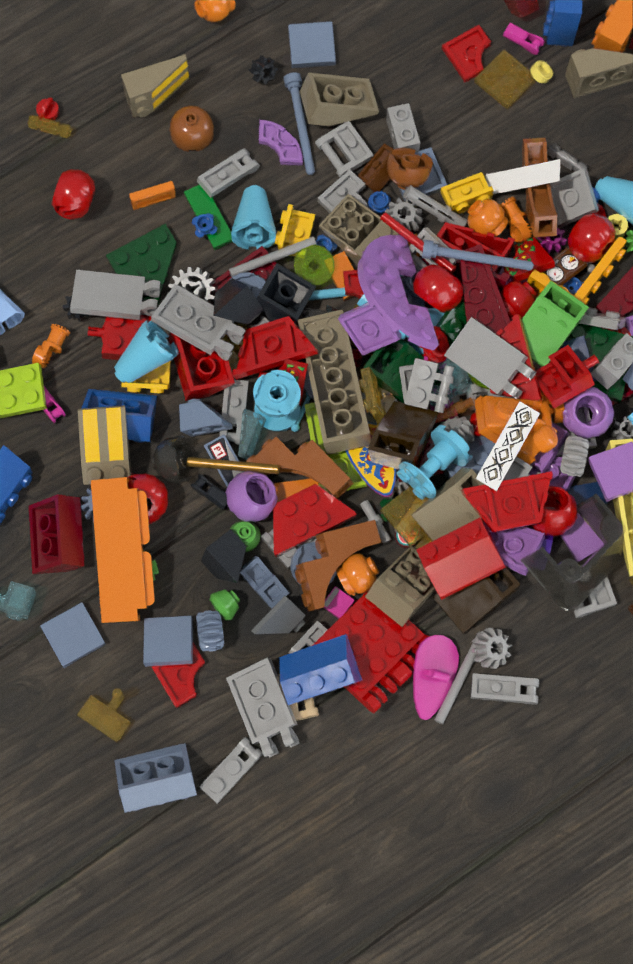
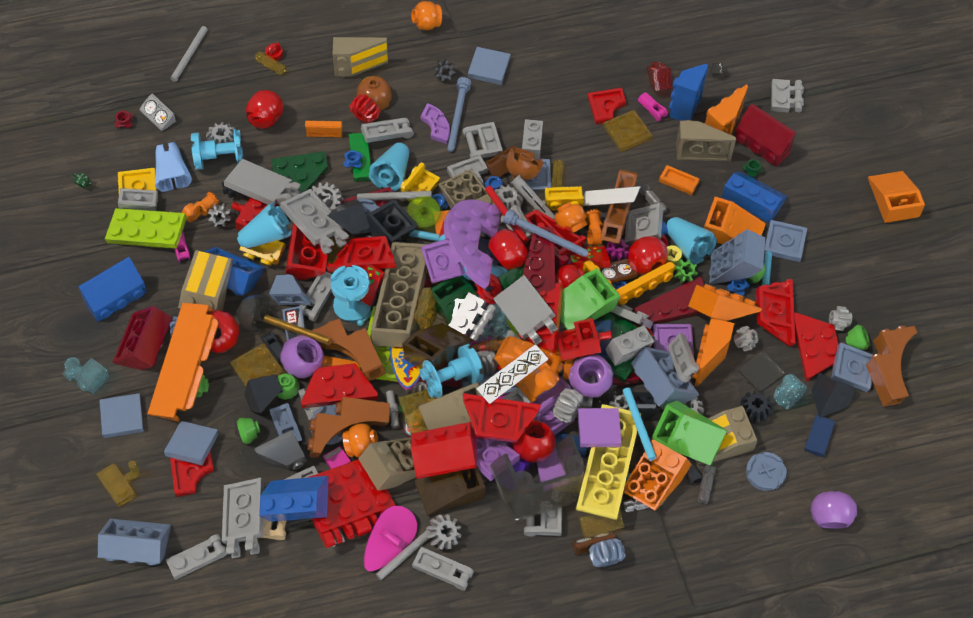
camera: 20 degrees right, 15 degrees down
sand blue gear [196,610,224,652] -> none
clear light blue slope [238,409,266,460] -> none
dark tan slope [300,73,379,126] -> none
light yellow tile [530,61,553,84] -> none
none -> medium azure piece [191,129,243,170]
none -> light grey gear [206,122,235,144]
none -> light grey gear [208,203,231,227]
none -> clear yellow tile [230,343,284,387]
none -> red gear [349,94,381,124]
none -> clear yellow axle [552,160,563,188]
none -> orange tile [659,165,700,196]

